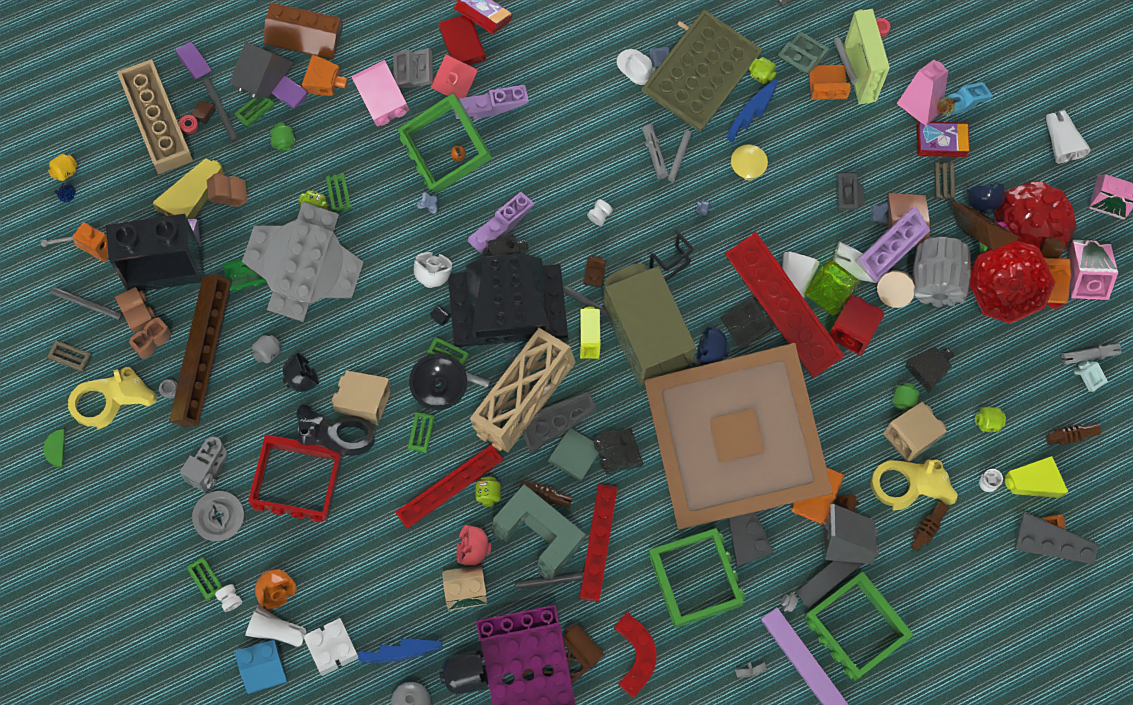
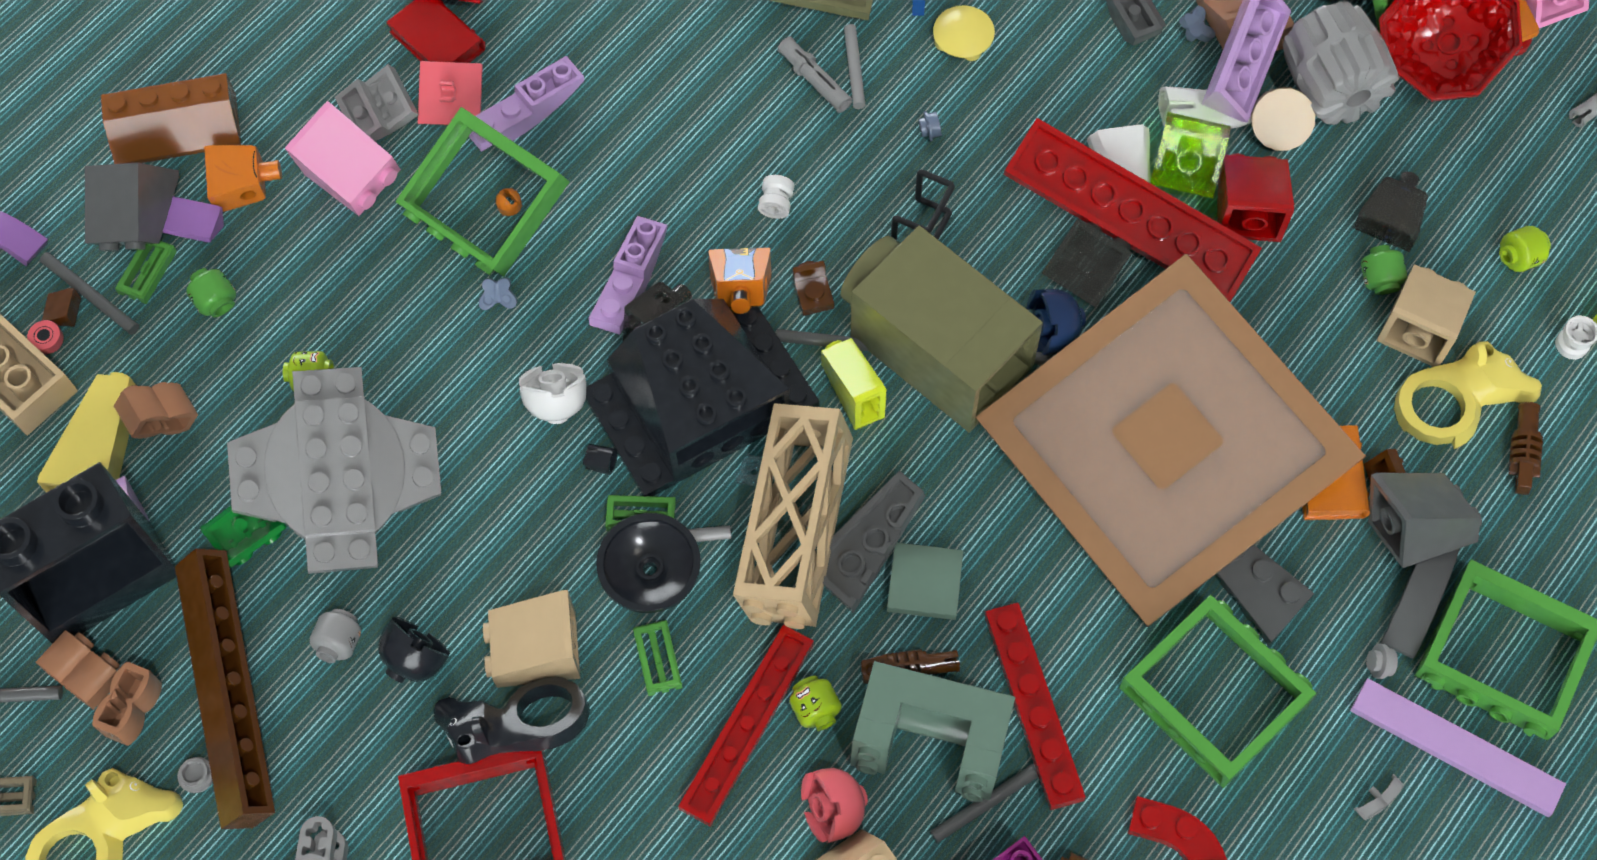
camera: 20 degrees left, 5 degrees down
bright green tile [326,173,351,213] -> none
clear smoke plate [594,428,643,475] -> none
none -> orange torso [709,248,771,314]

